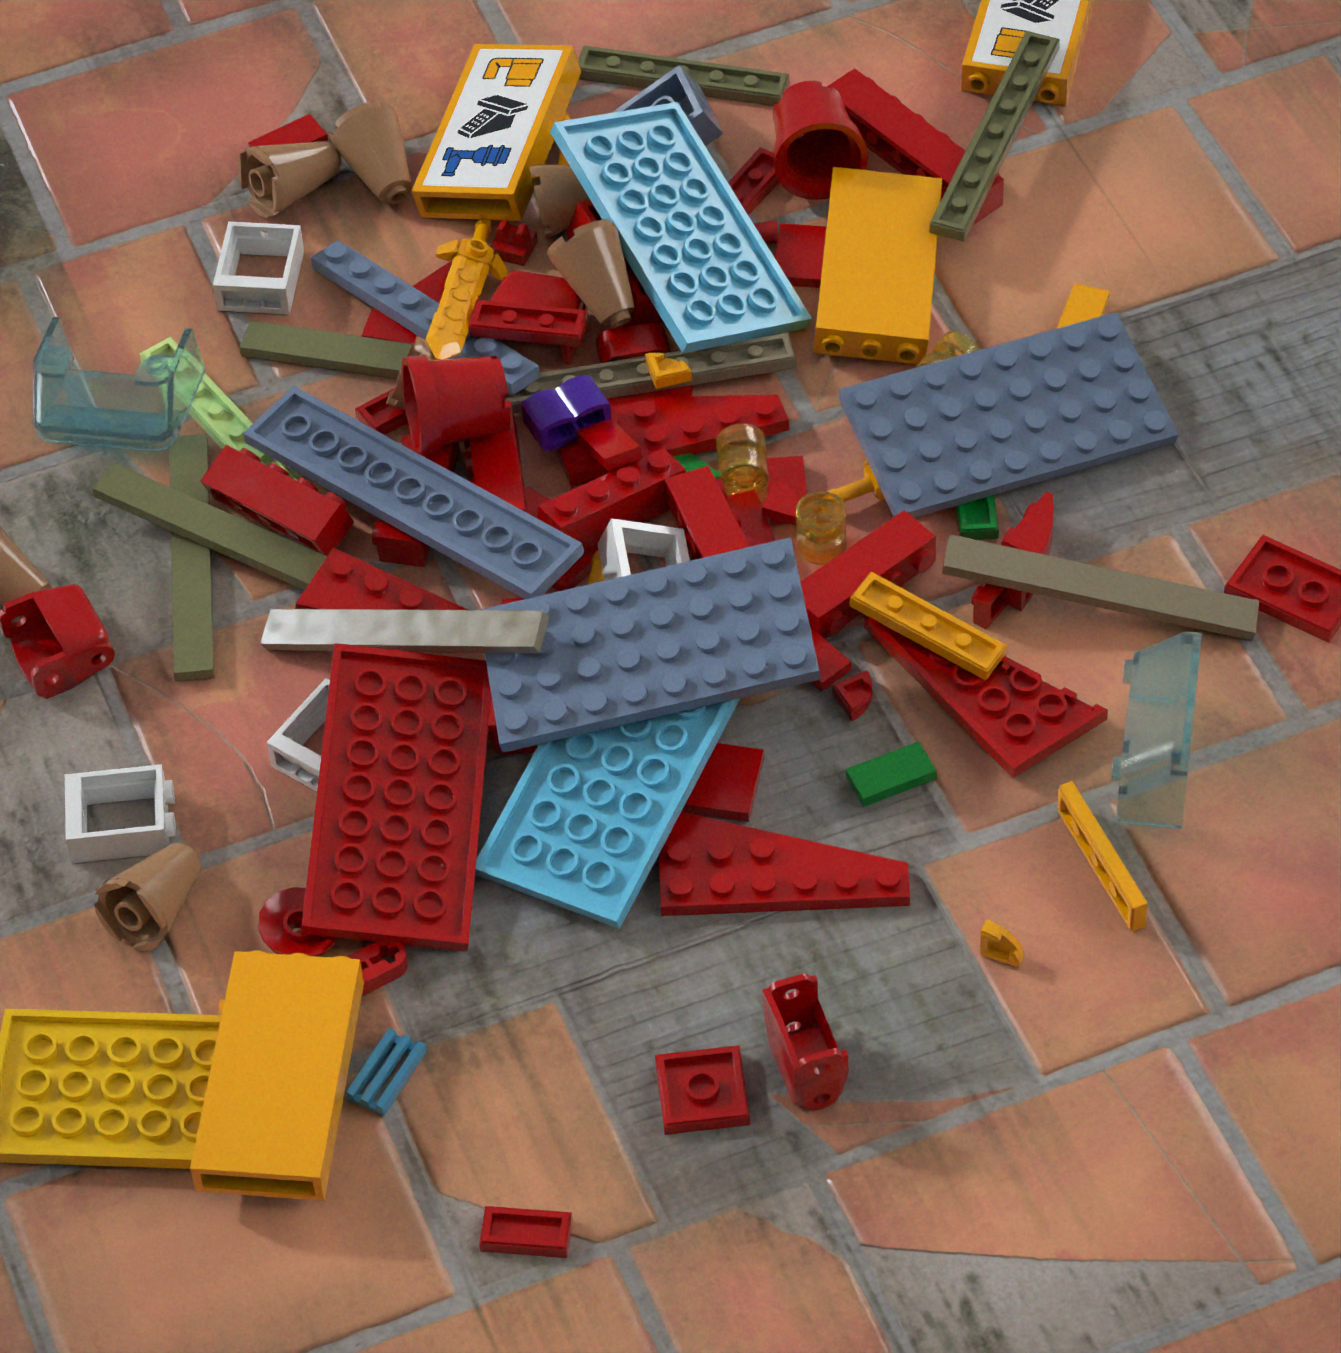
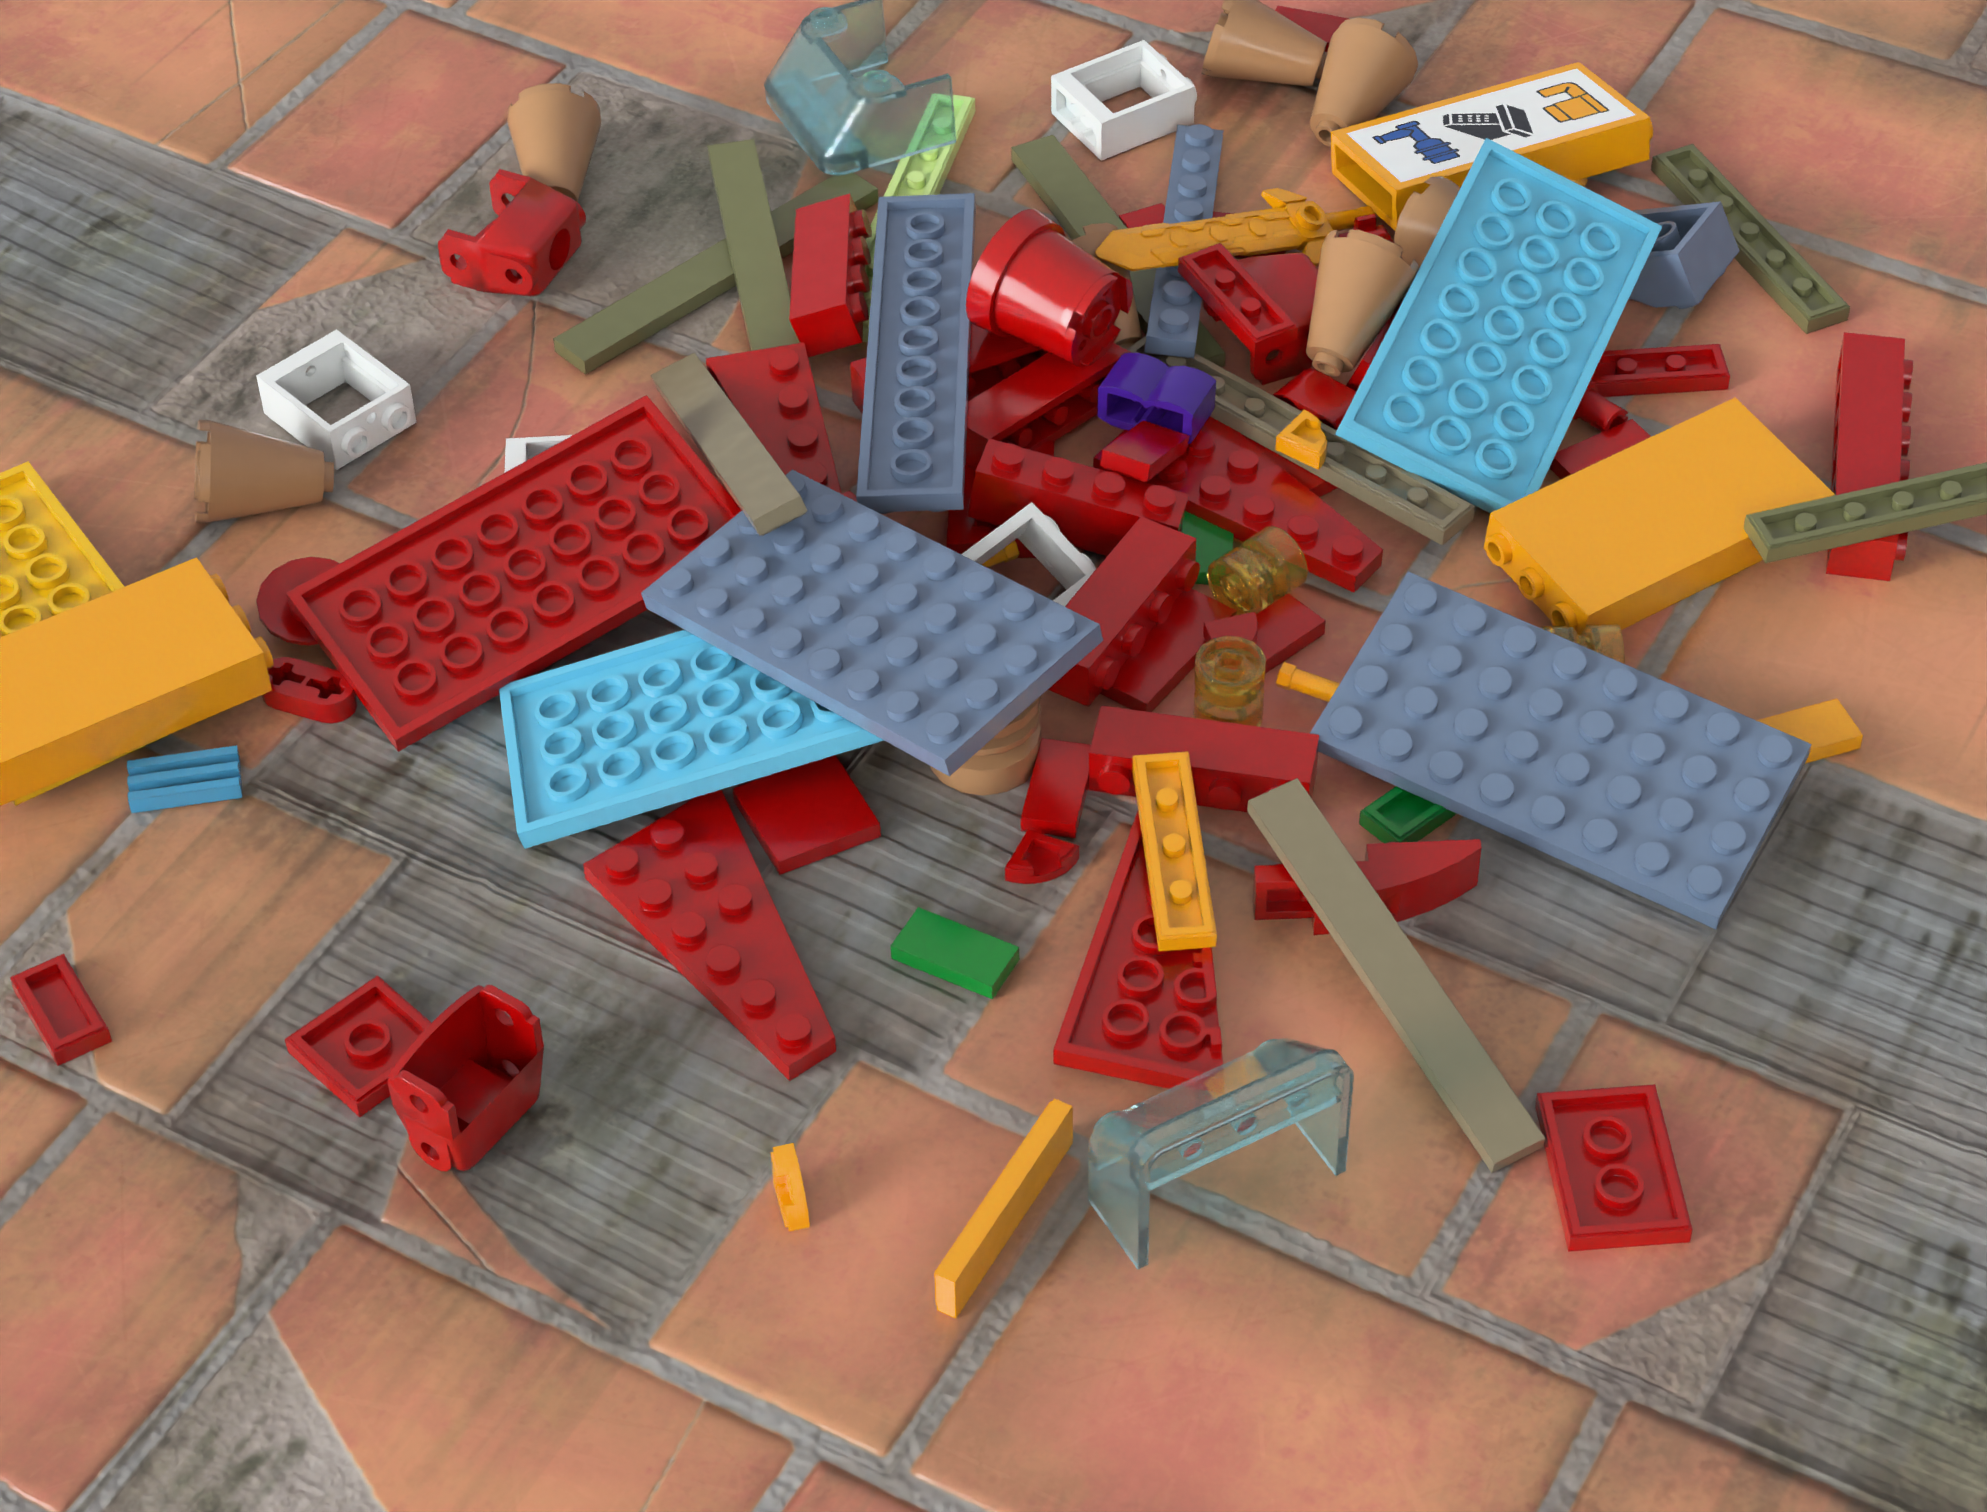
camera: 50 degrees right, 5 degrees down
red piece [773,80,868,200] -> none

